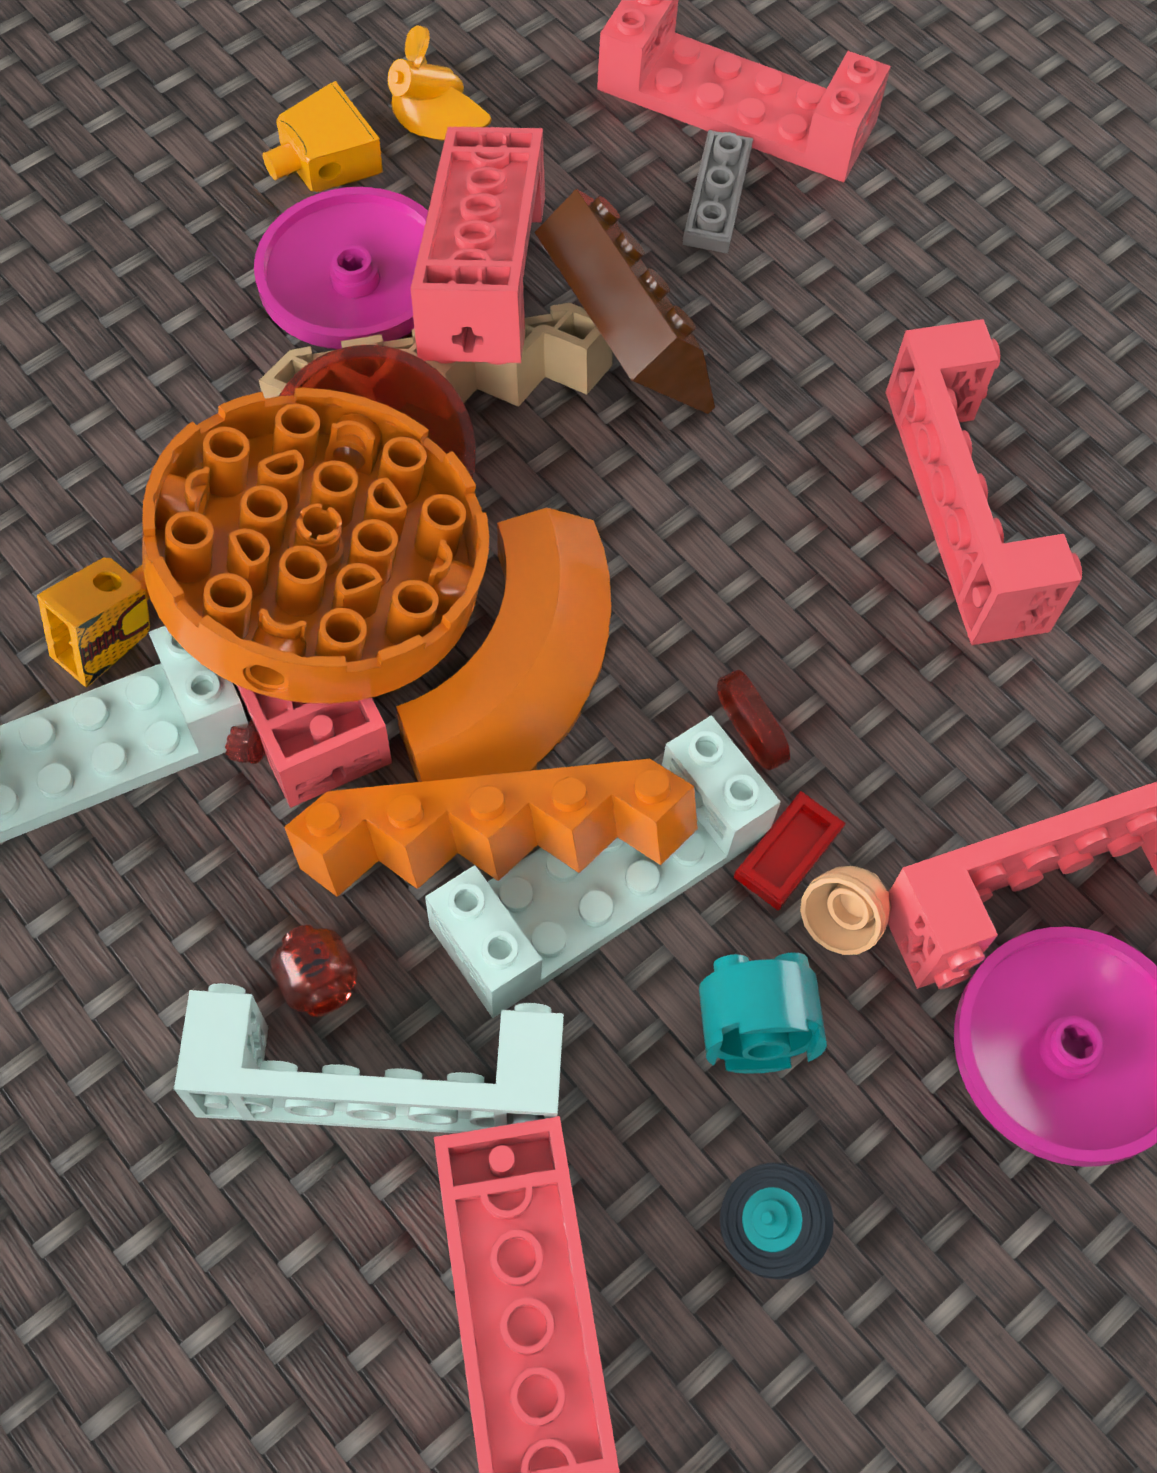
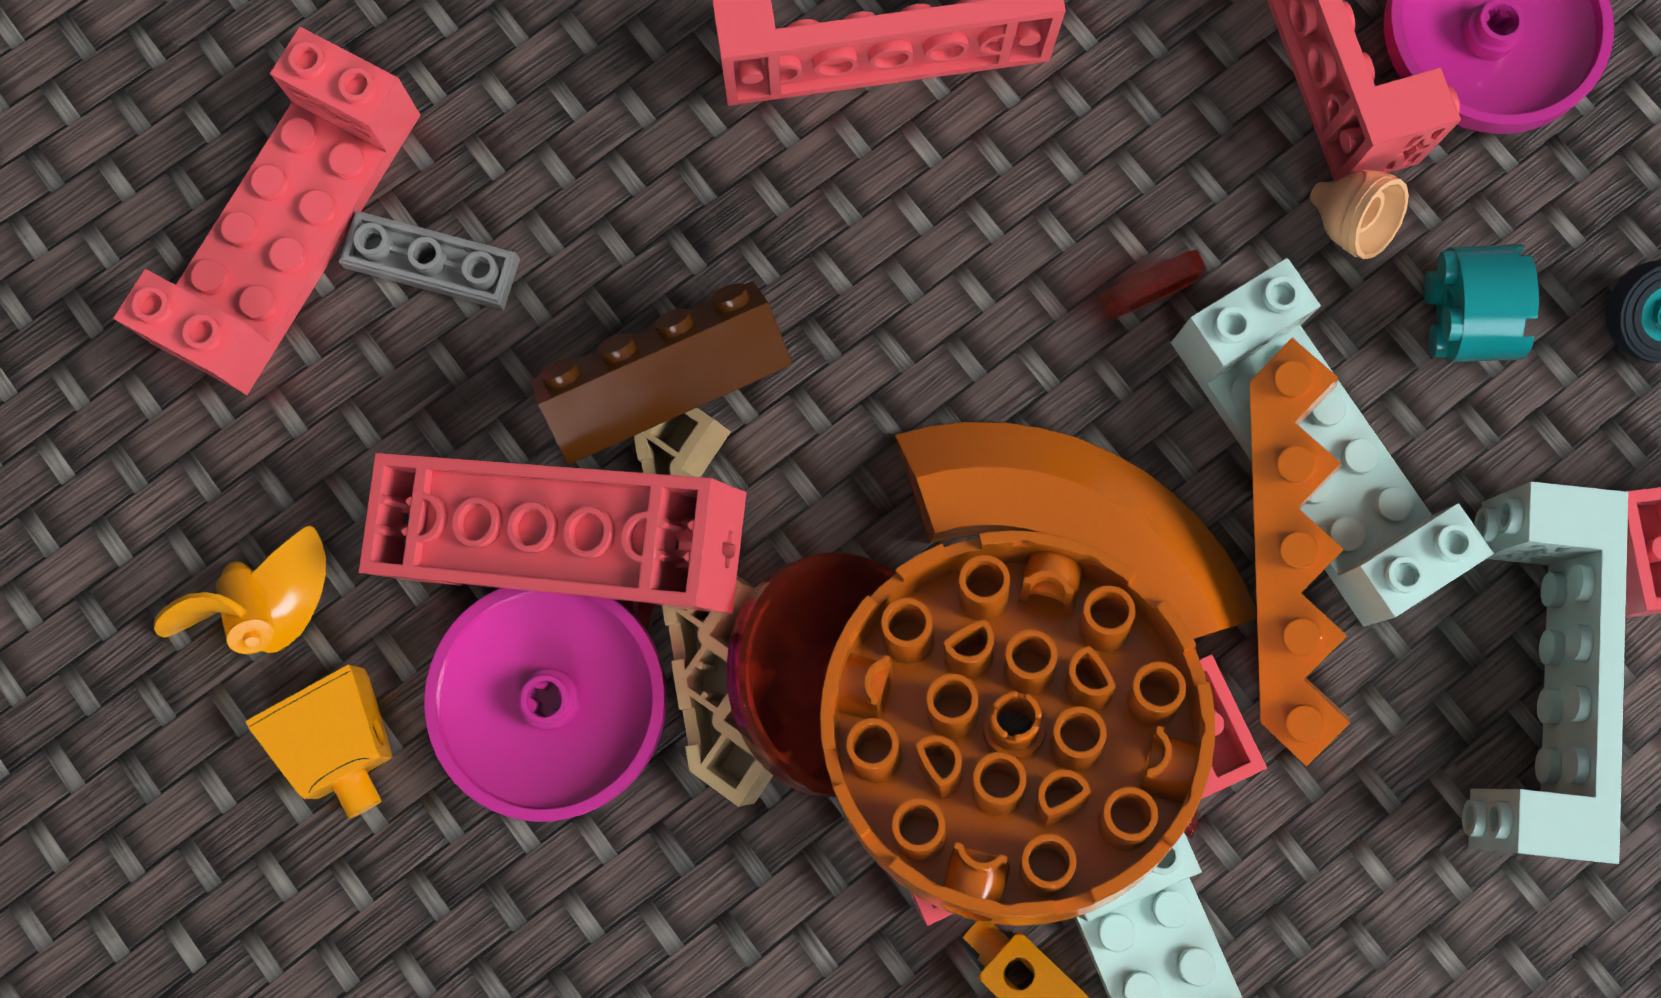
camera: 85 degrees left, 15 degrees up
clear red head [271,925,358,1017] -> none
red tile [733,791,846,911] -> none

